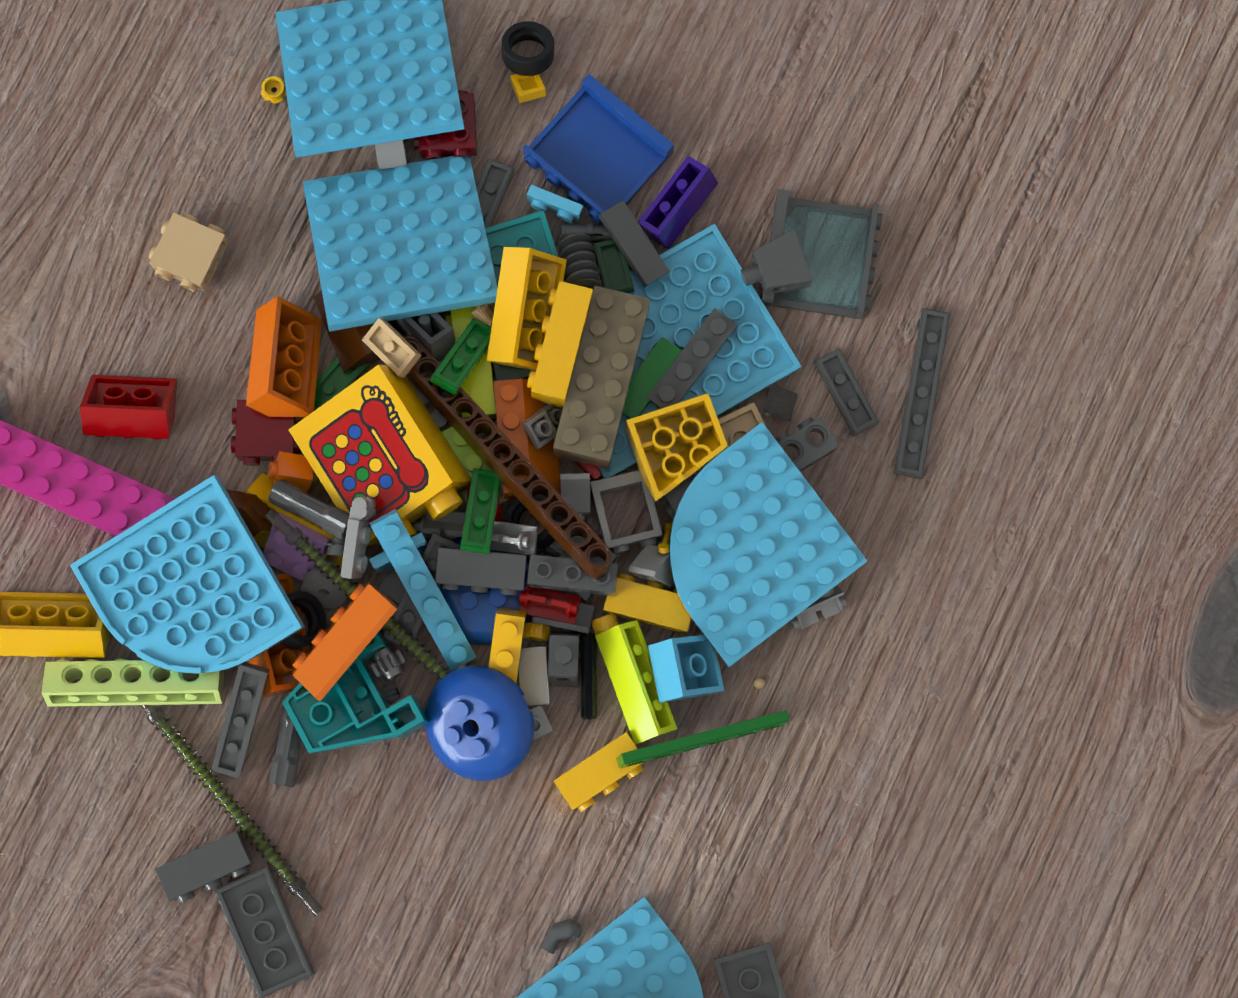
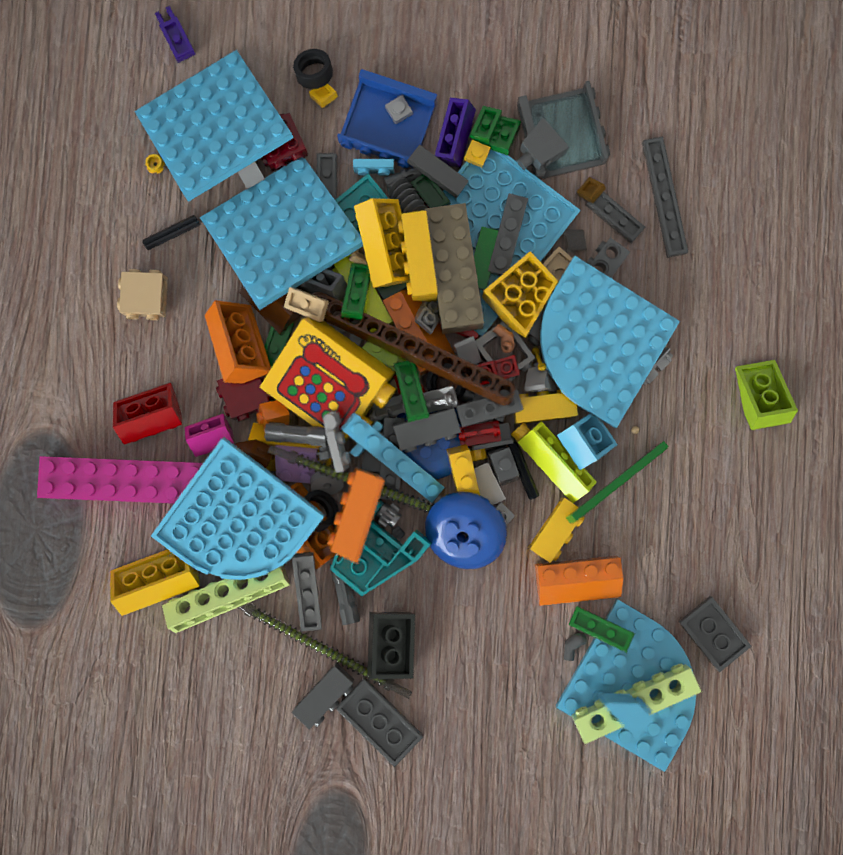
camera: 15 degrees left, 5 degrees up
none -> black axle [142,215,200,250]
none -> dark pink brick [185,414,234,457]
none -> pearl dark grey brick [367,612,415,679]
none -> light grey plate [385,95,413,124]
none -> yellow plate [464,140,491,168]
none -> green slope [470,106,521,155]
none -> red slope [477,355,521,386]
none -> nougat arm [493,323,515,353]
none -> orange slope [535,556,623,606]
none -> green tile [569,606,635,653]
none -> pearl gold tile [576,177,606,203]
none -> lime slope [735,360,798,430]

